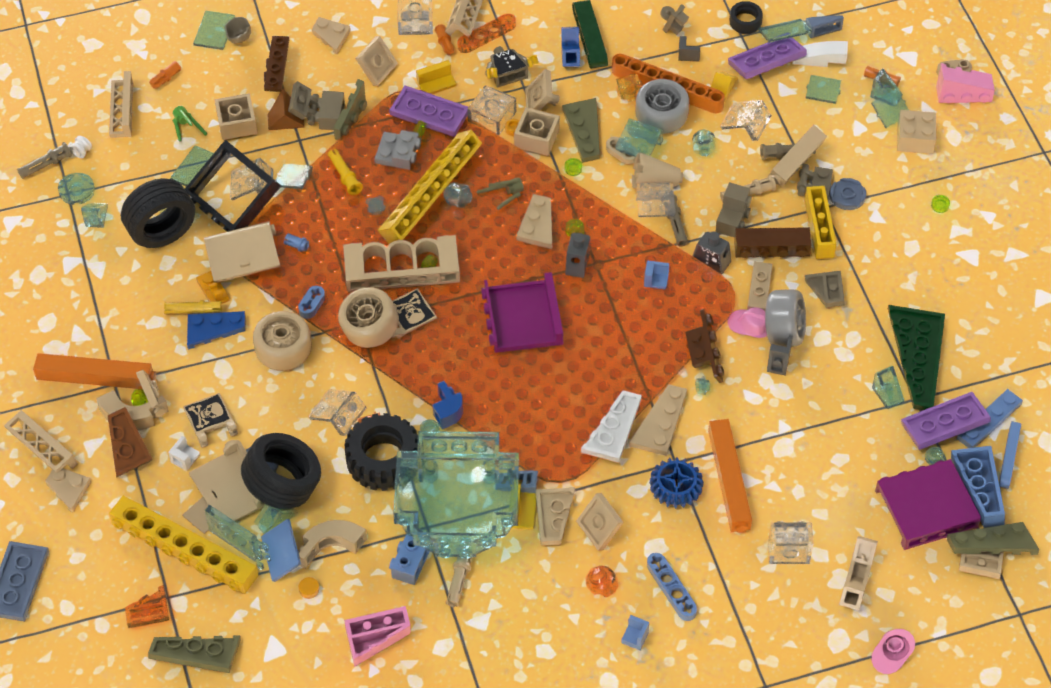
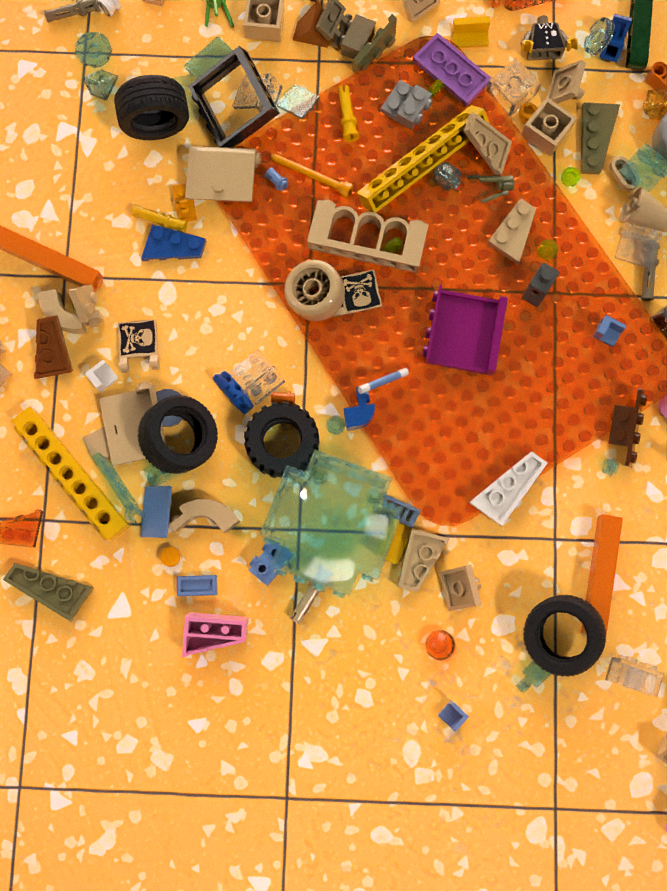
camera: 20 degrees right, 25 degrees up
tan wheel [253,311,312,371] -> none
medium blue beam [298,286,325,319] -> none
clear light blue plate [366,196,386,214] -> none
tan wing [629,384,687,456] -> none
medium blue beam [647,553,697,621] -> none
blue gear [649,457,704,509] -> none
none -> medium blue tile [177,575,218,596]
none -> blue hinge [213,371,254,415]
none -> light orange piece [271,154,354,199]
none -> medium blue bar [358,368,409,394]
none -> tan wing [464,113,512,176]
none -> clear light blue plate [516,660,551,693]
none -> black tyre [523,594,606,677]
none -> clear light blue tile [584,17,615,56]

